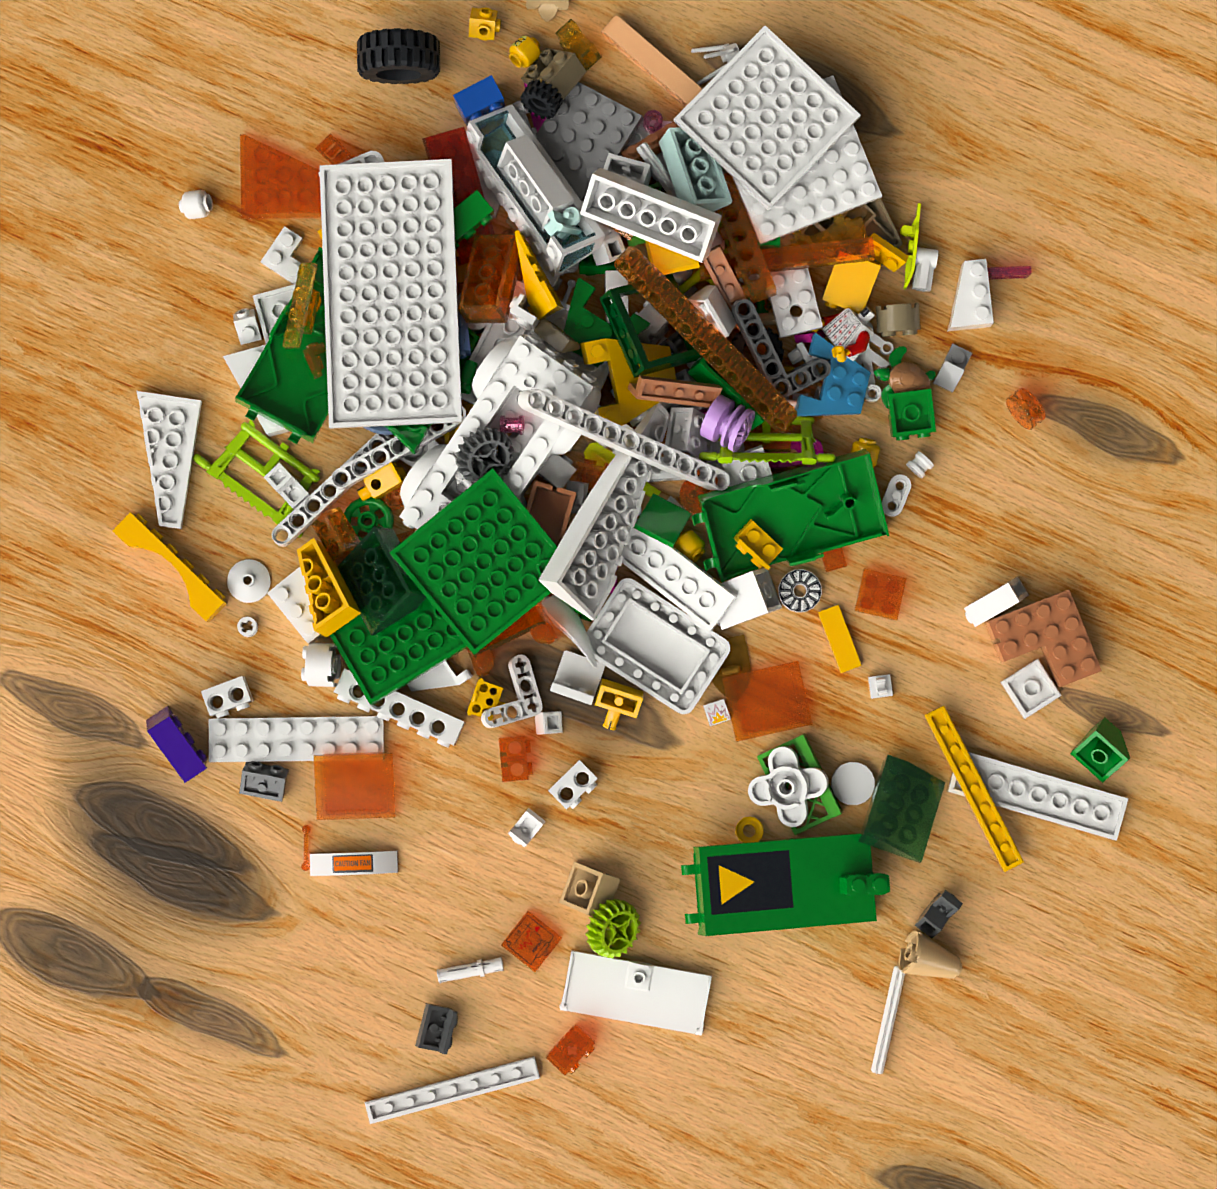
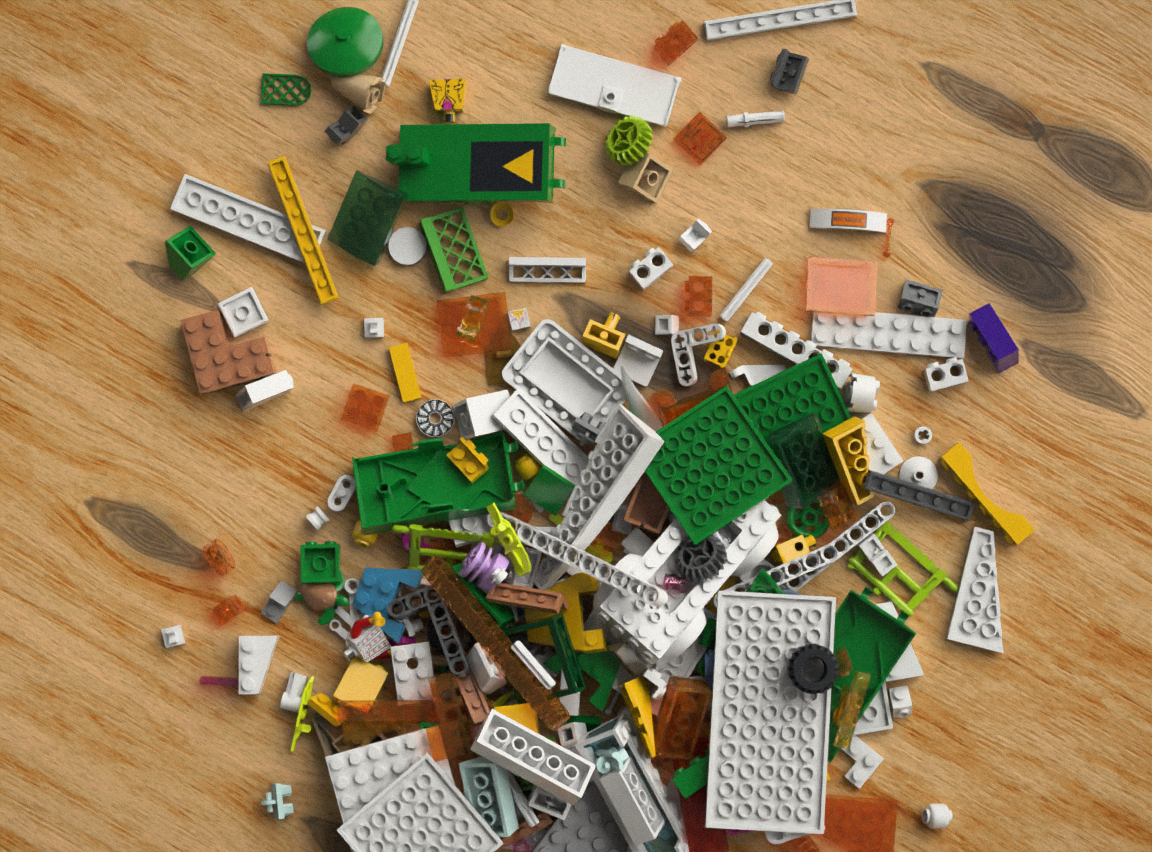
camera: 165 degrees left, 0 degrees up
white plant [748,746,828,827] -> none
dark tan brick [876,303,921,337] -> none
none -> white tile [161,625,185,648]
none -> clear orange bracket [210,595,246,626]
none -> green window [261,73,312,106]
none -> light aqua hips [261,783,294,819]
none -> green dish [307,7,384,77]
none -> clear orange piece [426,721,465,762]
none -> yellow torso [429,78,466,123]
none -> clear yellow brick [456,295,489,342]
none -> neon yellow piece [486,503,531,576]
none -> white plate [490,568,508,586]
none -> white fence [509,257,586,283]
none -> white axle [511,641,556,690]
none -> dark grey hips [572,412,606,446]
none -> white axle [720,258,773,322]
none -> black tyre [787,644,839,694]
none -> dark grey tile [862,469,975,521]

